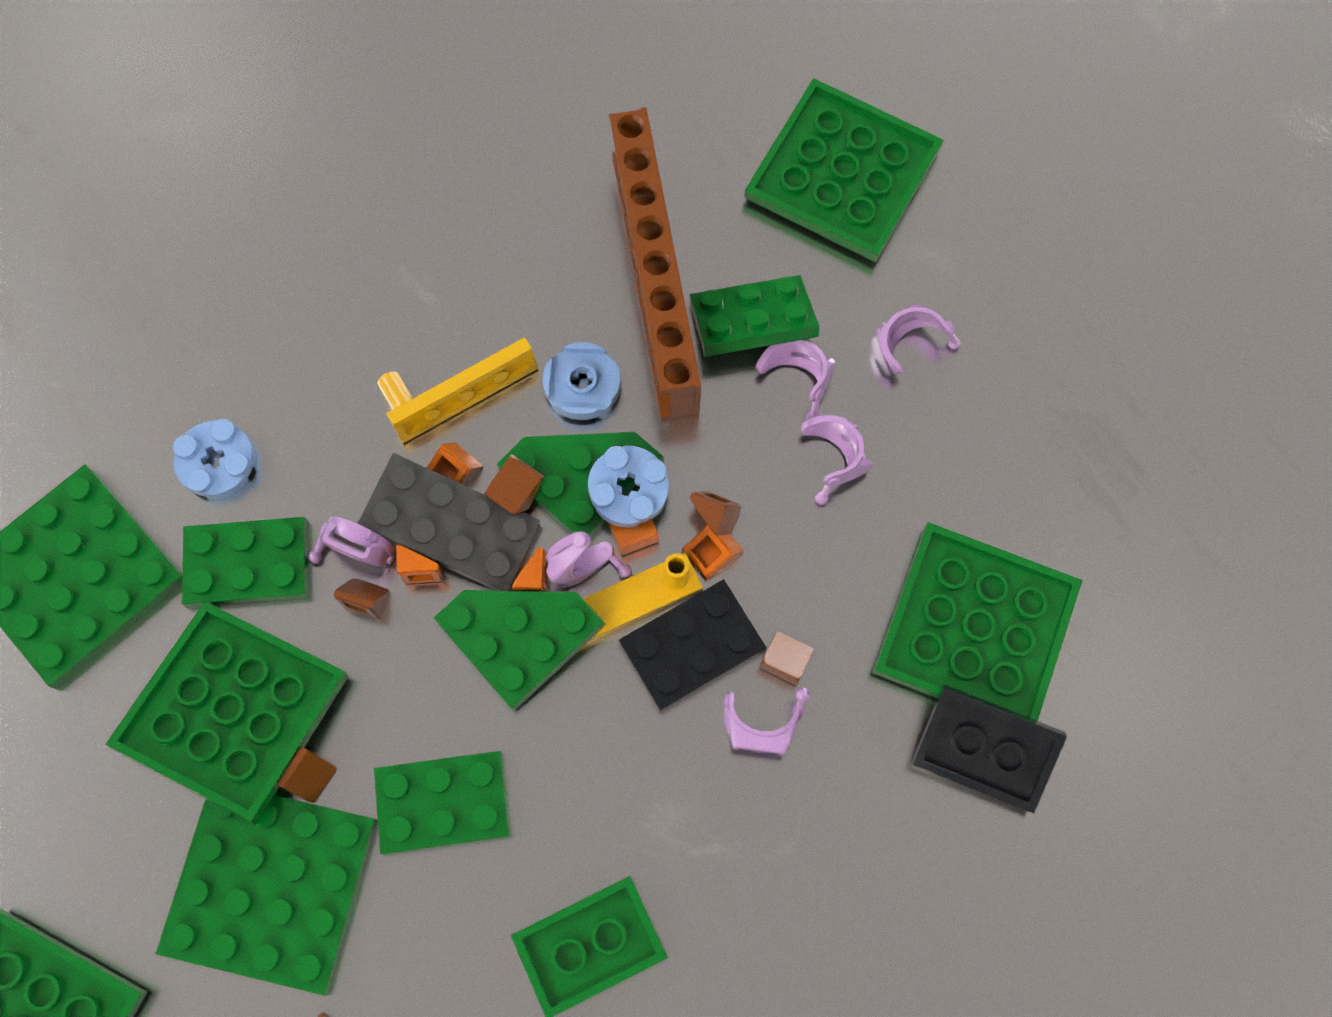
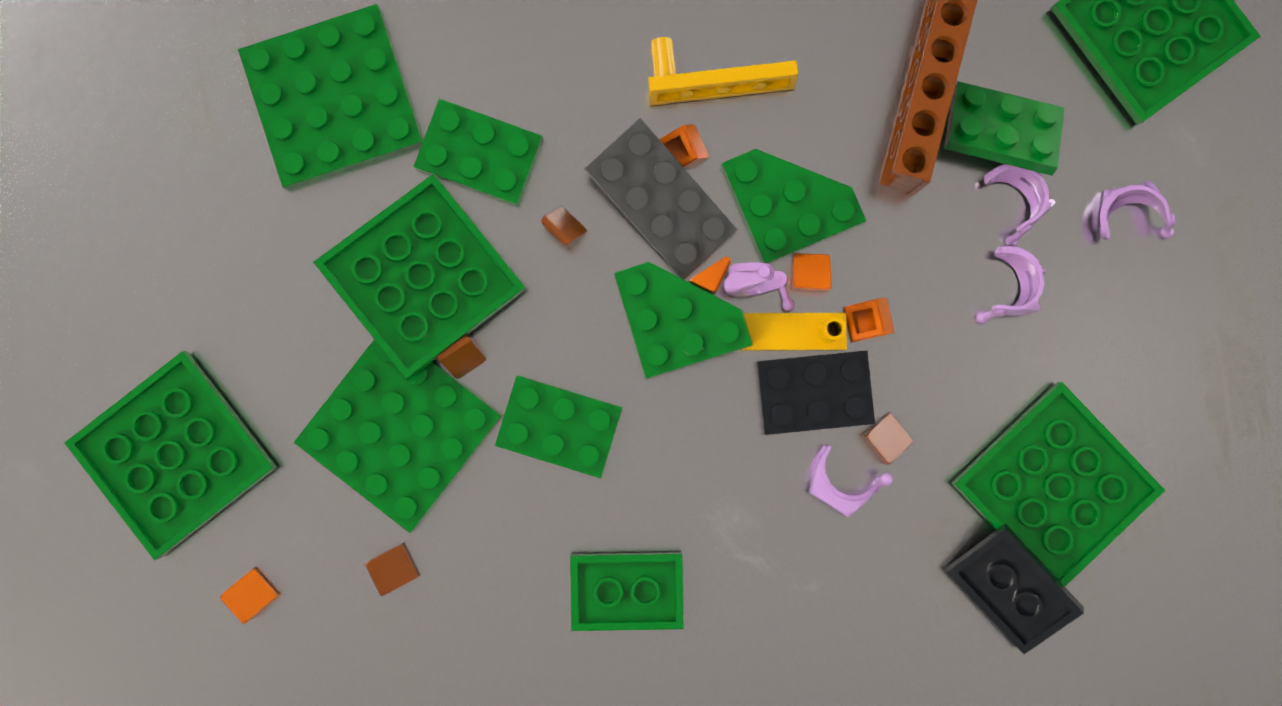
camera: 25 degrees right, 15 degrees up
light blue plate [173,419,257,500] -> none
lavender helmet [308,516,396,566] -> none
orange slope [396,544,444,584] -> none
dark orange slope [485,455,544,515] -> none
light blue plate [543,342,621,420] -> none
light blue plate [588,446,669,528] -> none
dark orange slope [689,491,741,535] -> none

